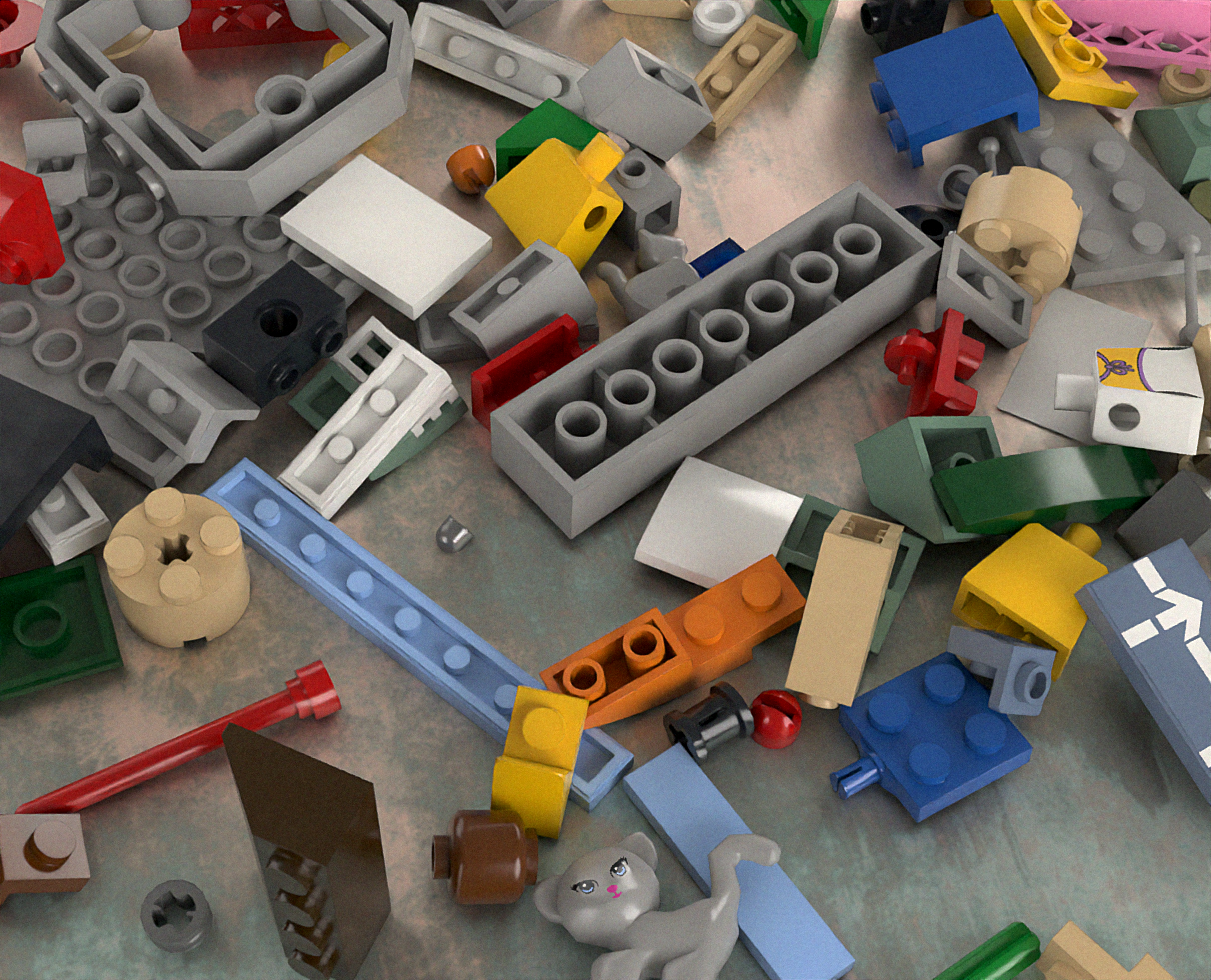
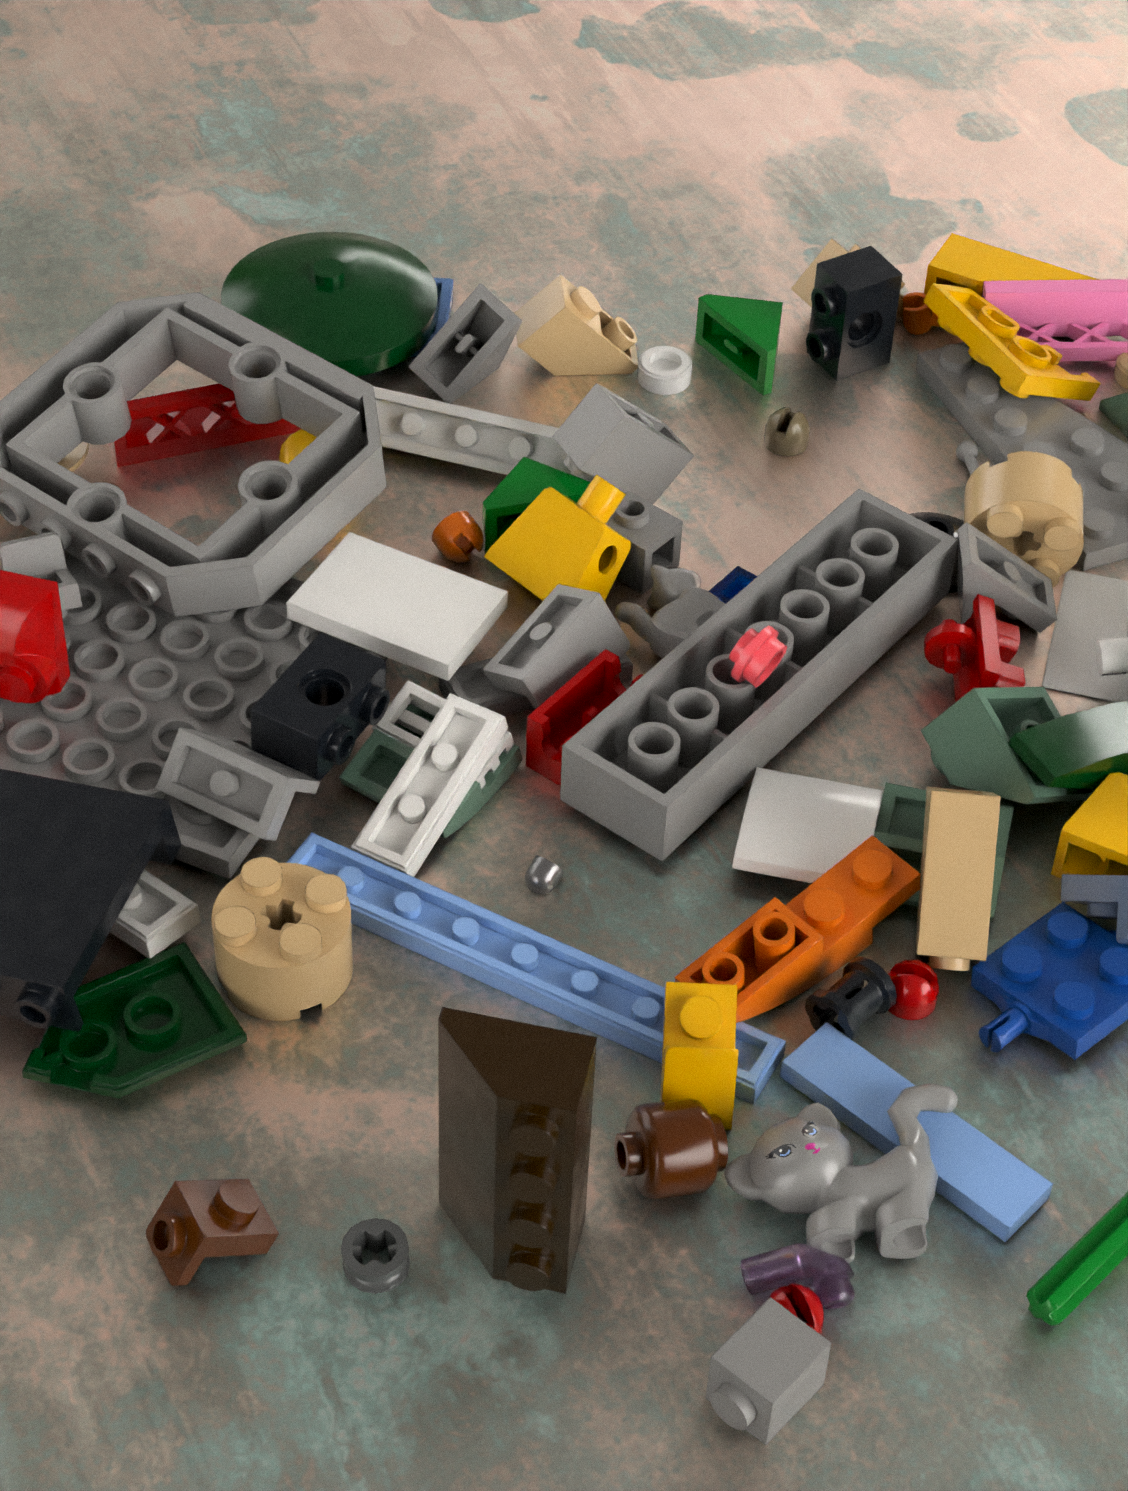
camera: 10 degrees left, 10 degrees down
red piece [14,659,342,814] -> none
tan tile [693,14,798,141] -> none
blue panel [869,13,1040,169] -> none
flat silver hinge [938,164,982,211] -> none
none -> coral plate [729,625,787,687]
none -> dark tan hinge [764,407,810,456]

